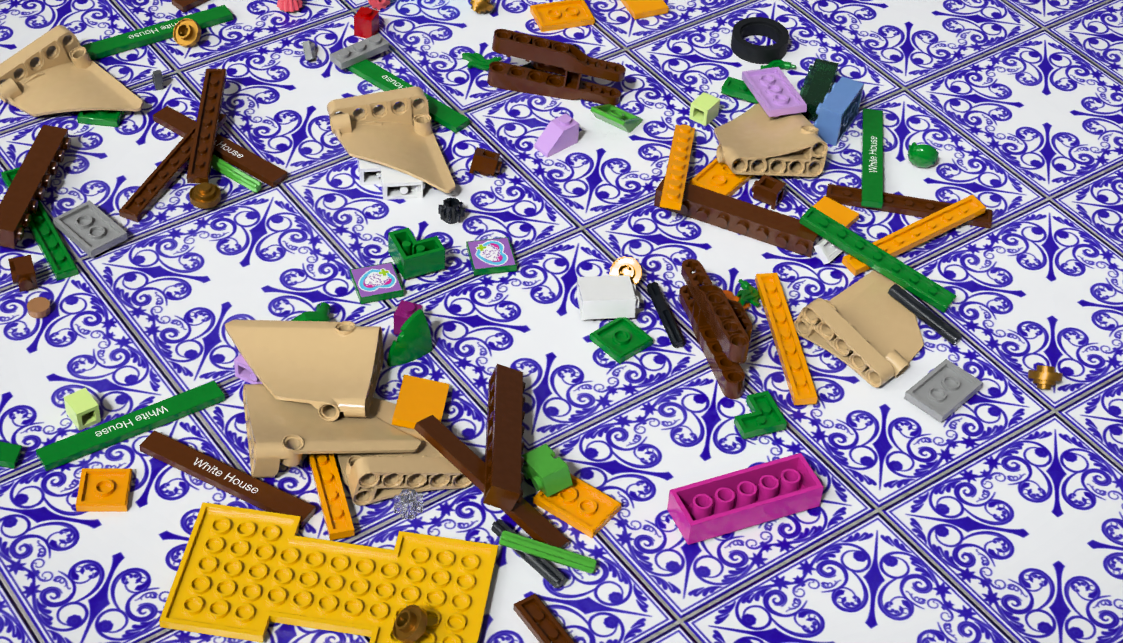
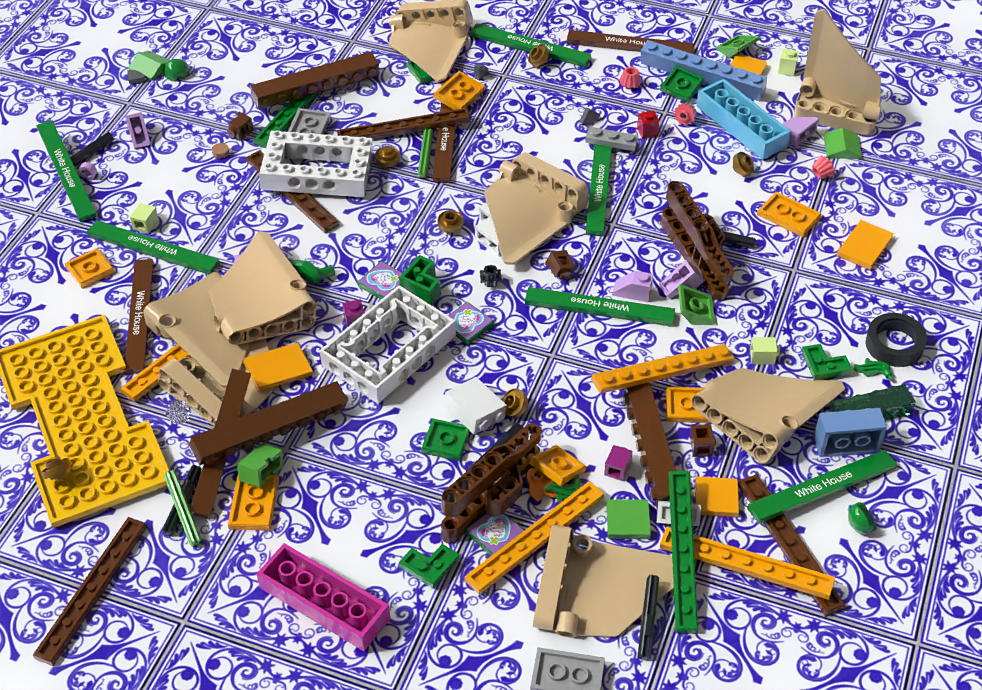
camera: 60 degrees right, 5 degrees up
reddish brown tile [187,69,227,183] -> none
green brick [387,309,432,367] -> none
lavender plate [742,67,807,117] -> none
none -> reddish brown tile [246,150,339,233]
none -> white brick [259,131,373,197]
none -> white brick [320,285,456,404]
none -> light orange tile [433,71,486,110]
none -> pearl gold plate [437,210,464,233]
none -> tile [466,512,524,556]
none -> green tile [525,287,675,326]
none -> light orange tile [529,445,587,486]
none -> magenta brick [604,445,633,481]
none -> bright green tile [606,500,651,539]
none -> lavender arch [659,260,705,299]

